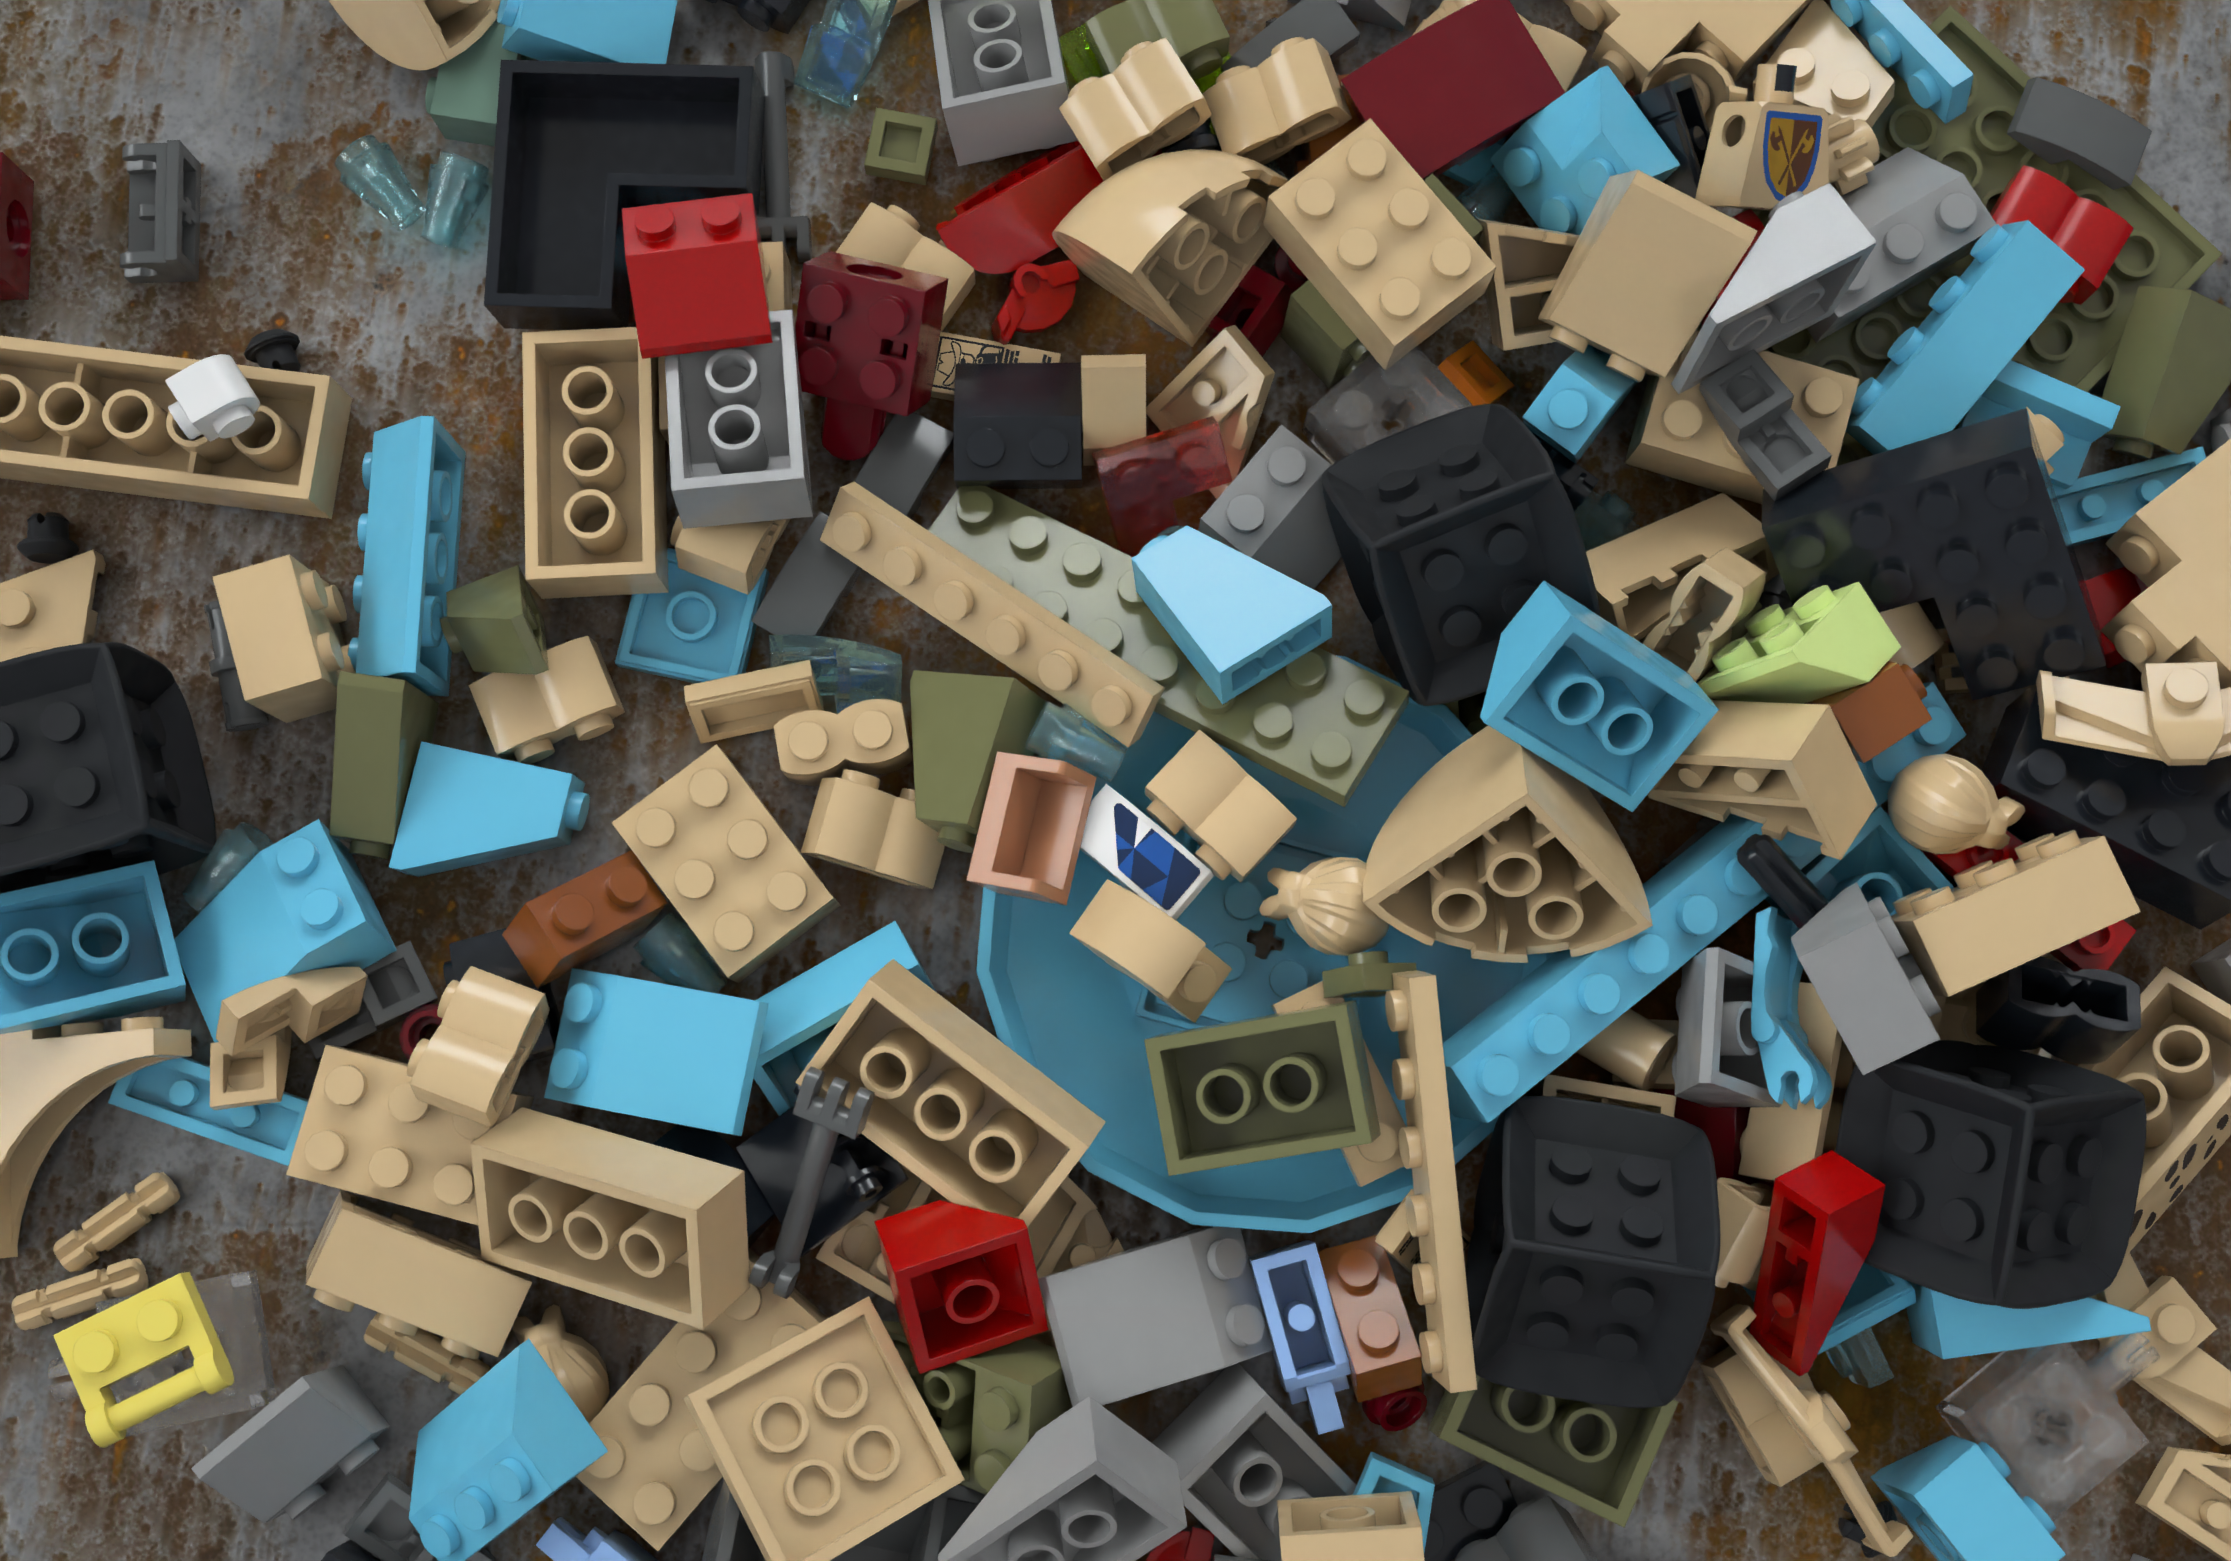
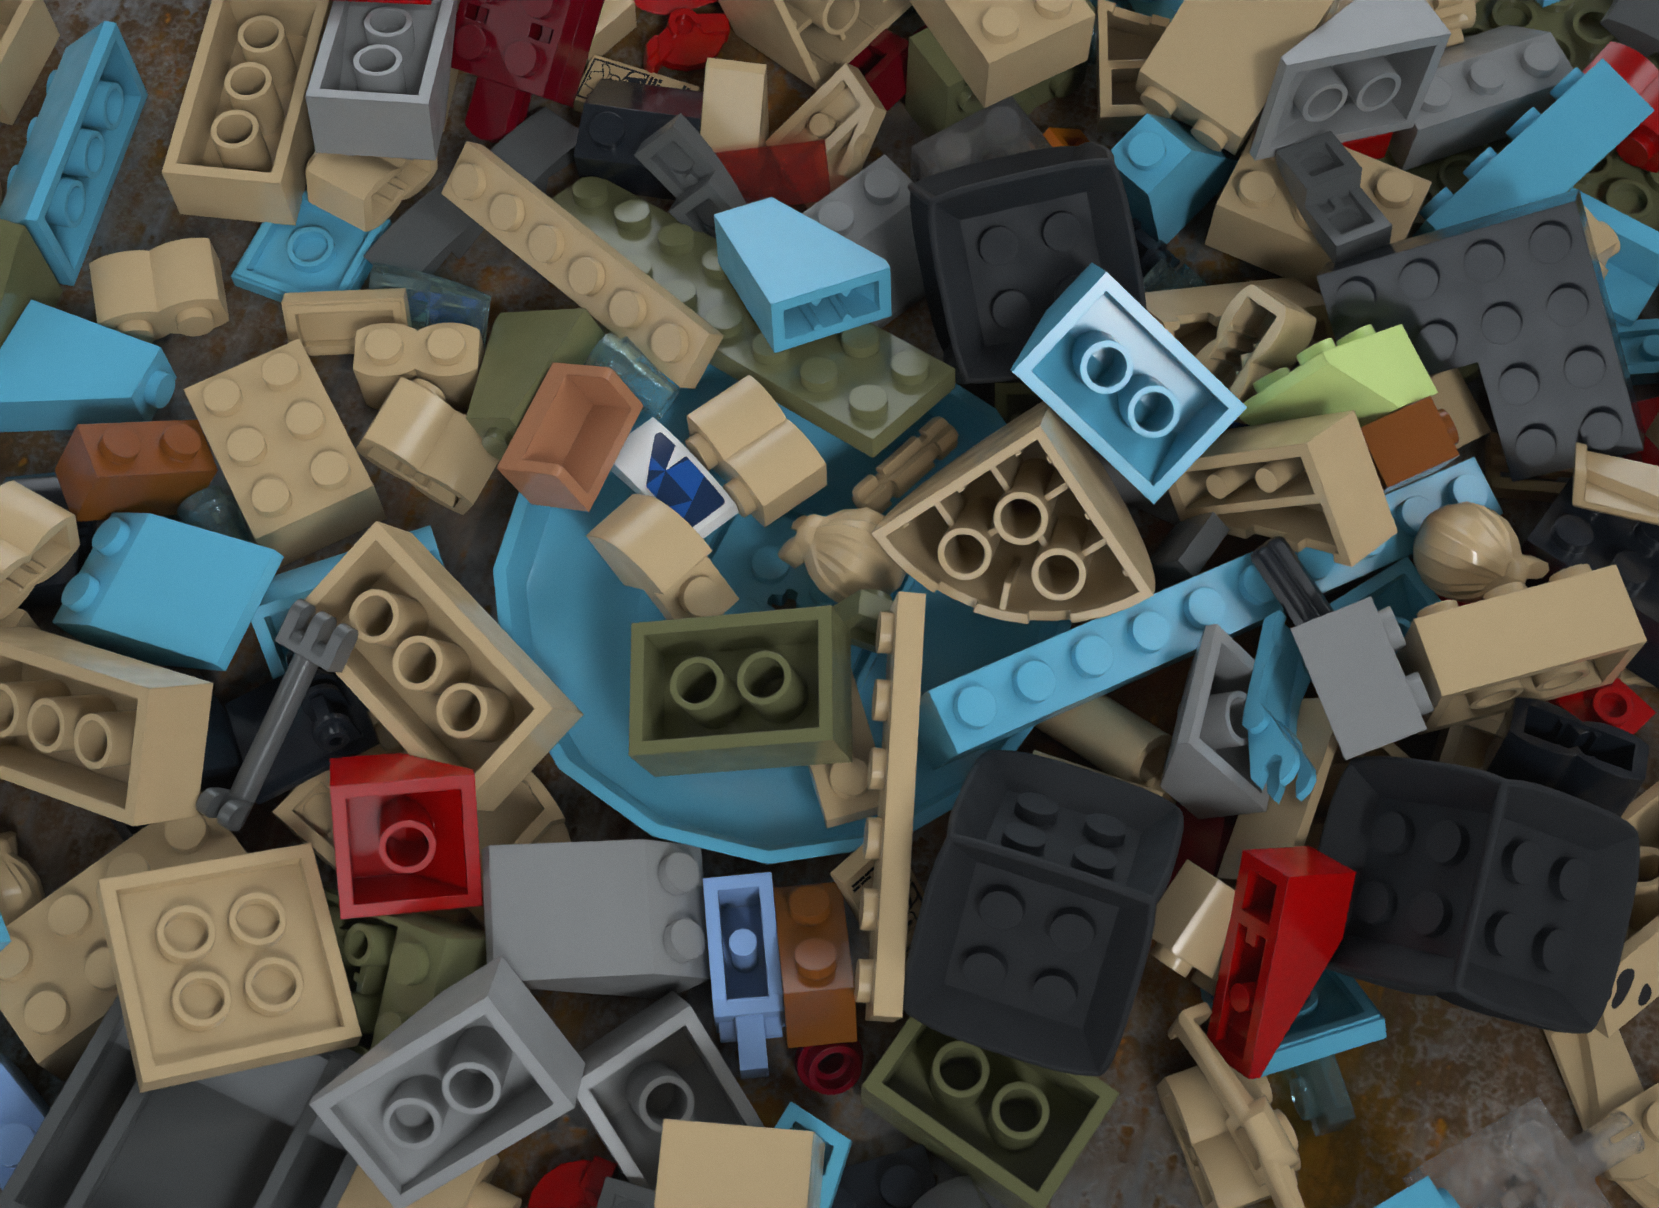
camera: 15 degrees right, 15 degrees down
olive slope [440,565,549,675] -> none
medium azure slope [1907,1281,2151,1359] -> none
none -> dark grey slope [634,113,746,239]
none -> tan axle [852,416,959,514]
none -> dark grey slope [1150,512,1230,594]

